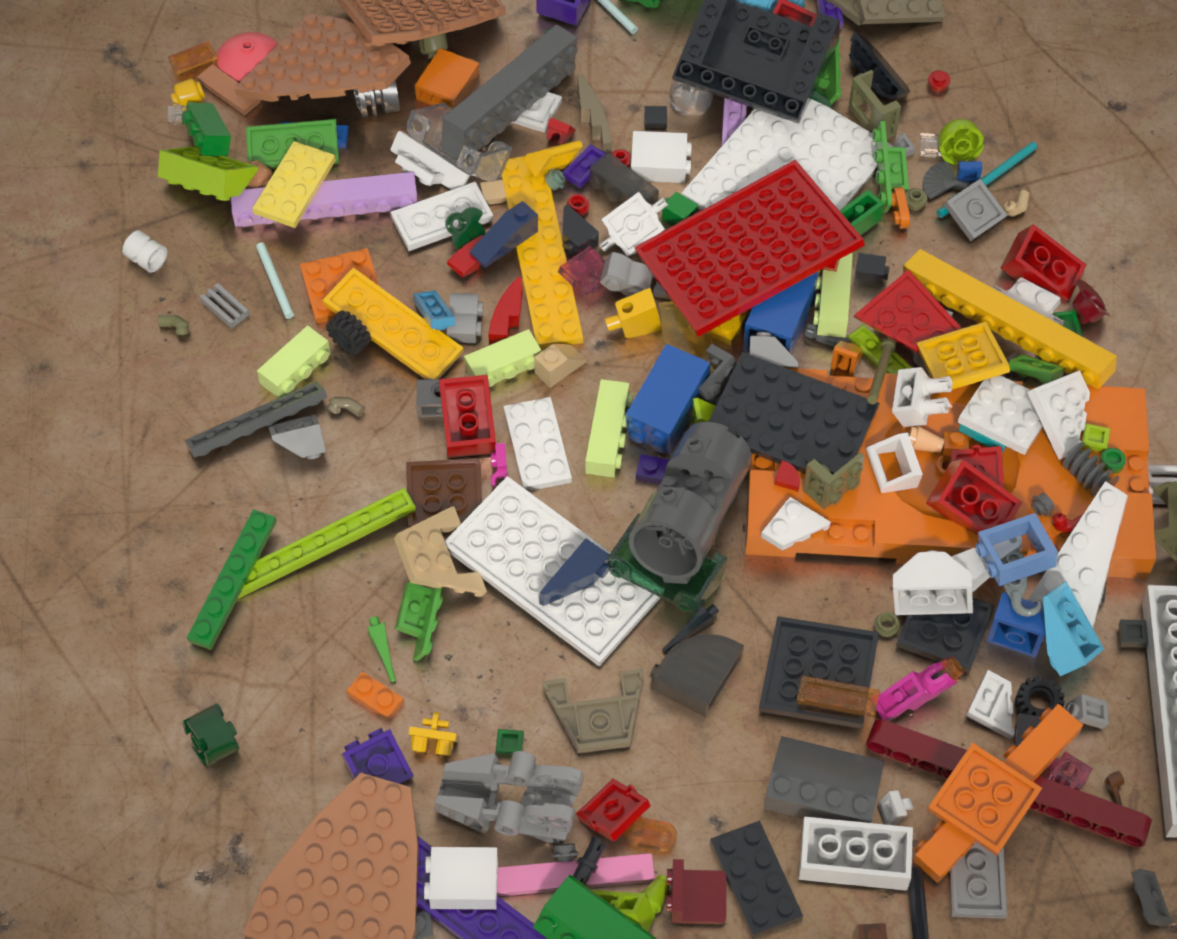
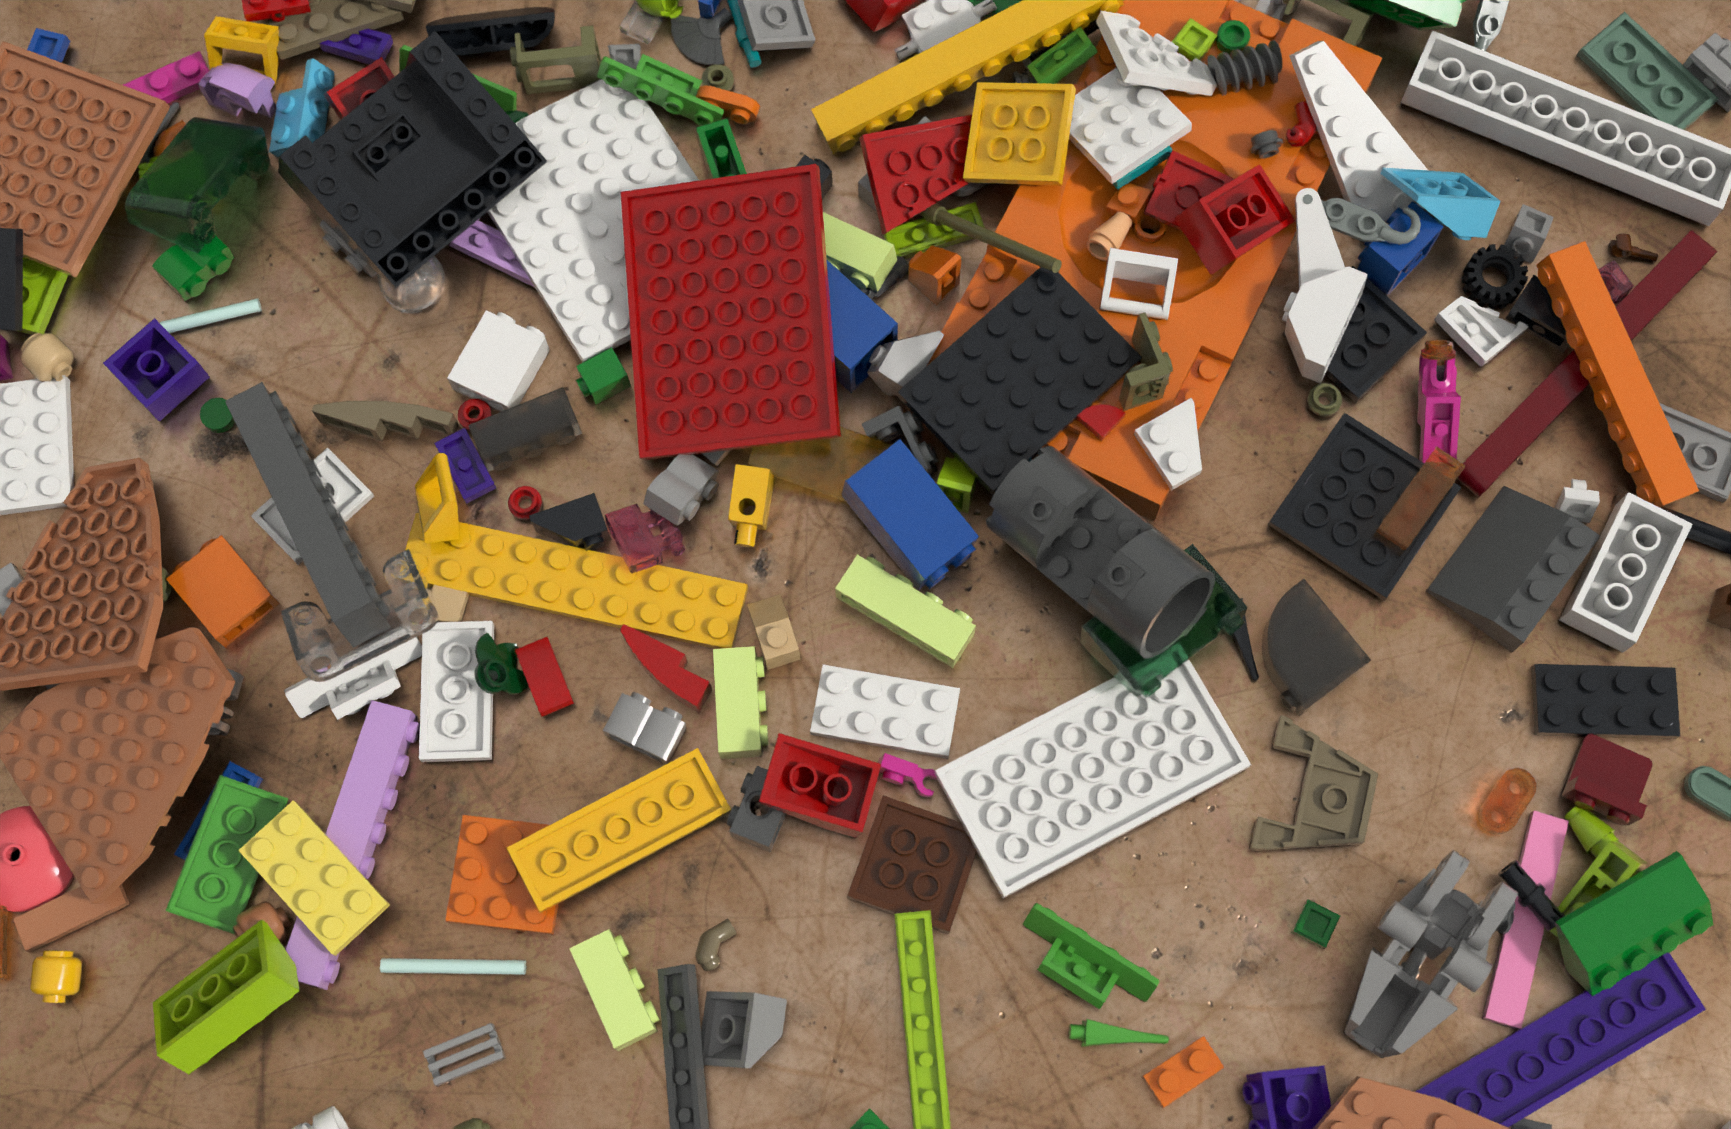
camera: 65 degrees left, 15 degrees up
clear cone [167,103,186,125] -> none
green brick [182,102,231,156] -> none
black tyre [326,310,371,355] -> none
tan wing [394,507,487,597] -> none
yellow hips [408,711,459,756] -> none
dark azure plate [413,290,455,330] -> none
white brick [424,847,498,909] -> none
dark blue slope [470,201,538,268] -> none
dark blue slope [539,538,611,606] -> none
sand green plate [545,169,566,190] -> none
red tile [546,117,576,145] -> none
red plate [576,778,651,842] -> none
white plate [599,192,668,257] -> none
dark purple plate [636,454,669,484] -> none
black tile [644,106,667,129] -> none
white brick [892,367,952,427] -> none
orange plate [927,743,1042,856] -> none
medium blue window [975,513,1058,586] -> none
pearl dark grey plate [1118,619,1148,648] -> none

